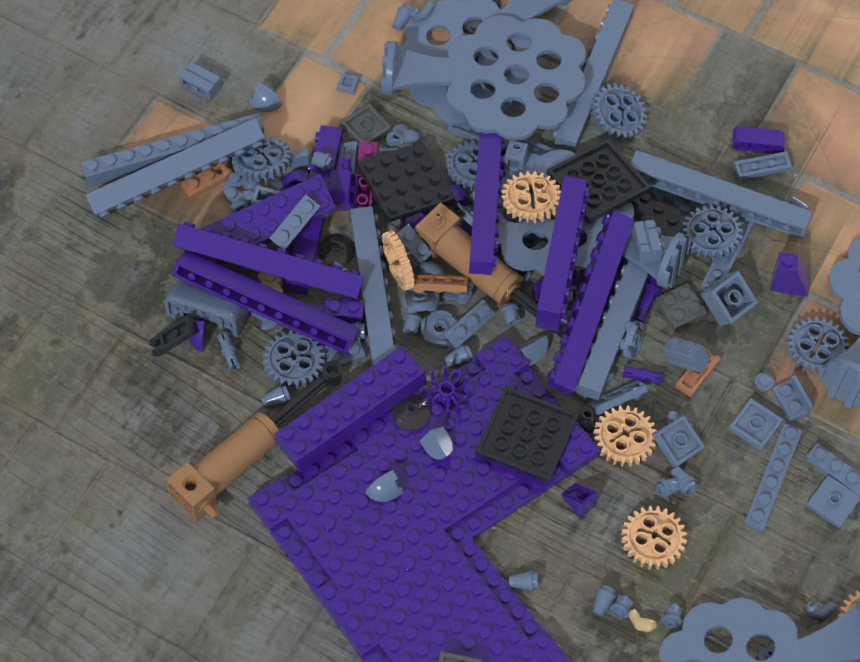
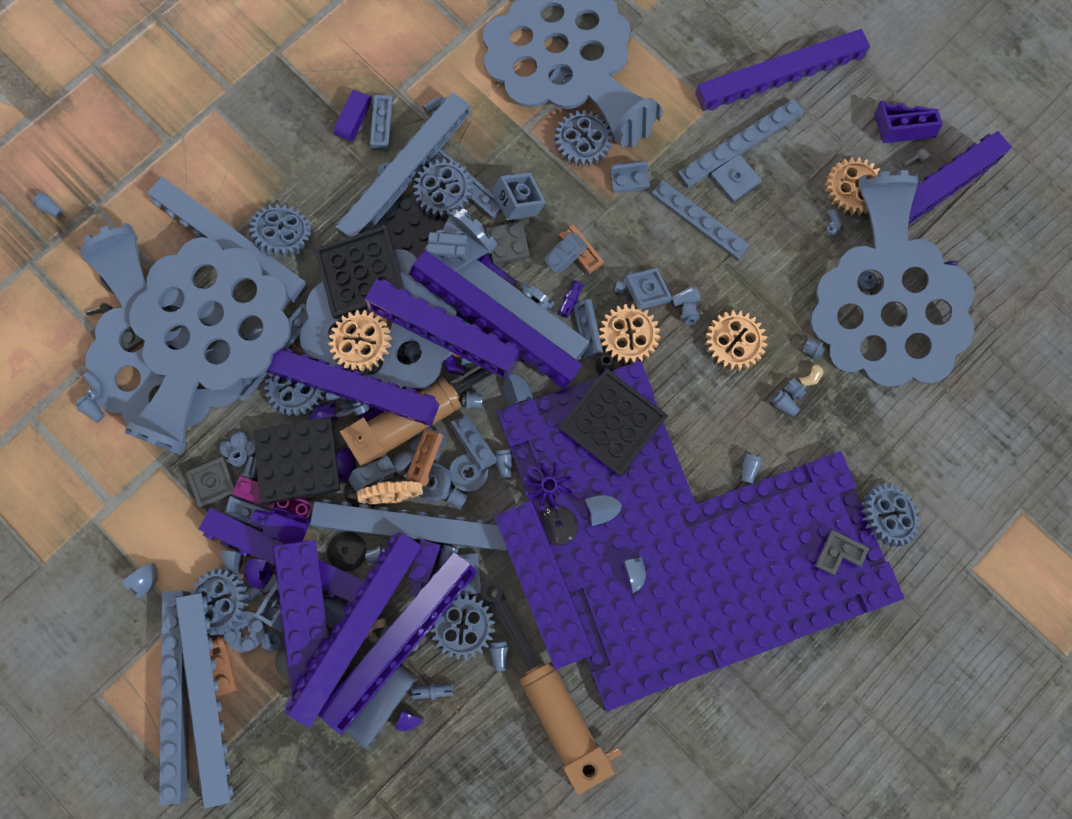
camera: 75 degrees left, 15 degrees up
black hinge [149,316,196,357] -> none
sand blue brick [179,61,222,100] -> none
sand blue plate [269,194,320,250] -> none
sand blue hose [311,151,334,171] -> none
sand blue tile [337,73,359,95] -> none
sand blue brick [504,140,528,172] -> none
dark purple slope [561,483,598,518] -> none
sand blue plate [728,398,784,451] -> none
sand blue plate [755,373,774,392] -> none
dark purple slope [770,252,810,297] -> none

